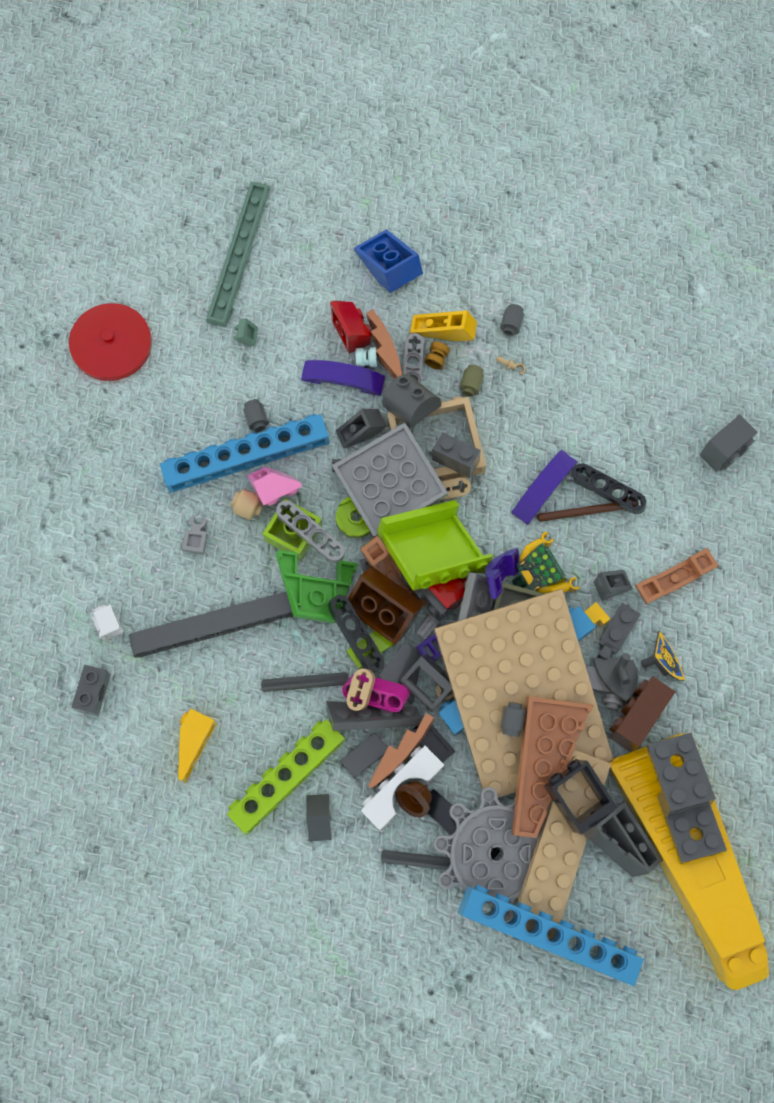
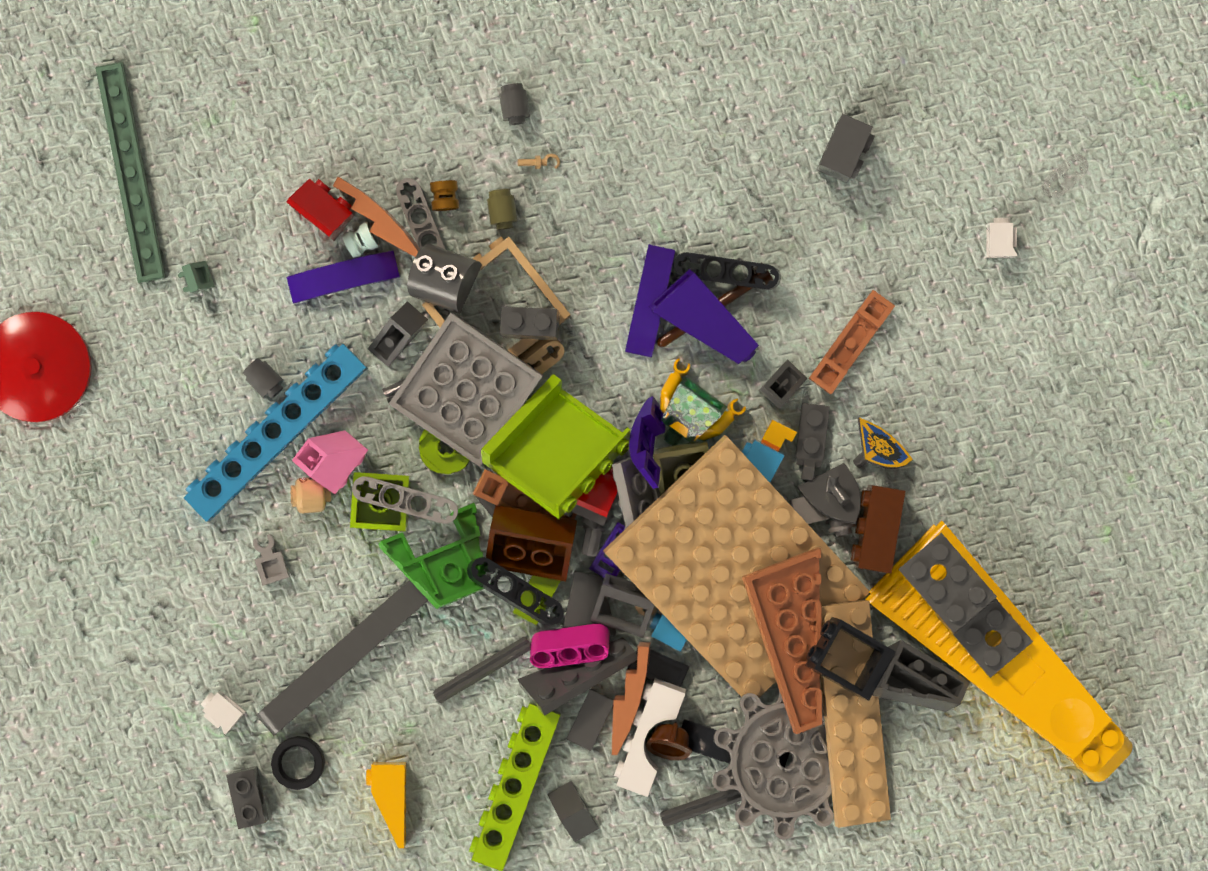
camera: 25 degrees left, 15 degrees up
tan beam [346,669,375,711] -> none
blue slope [354,229,423,293] -> none
yellow slope [410,310,477,342] -> none
dark azure brick [457,884,644,987] -> none
dark grey brick [500,702,526,737] -> none
none -> black tyre [271,736,325,790]
none -> dark purple slope [648,269,759,364]

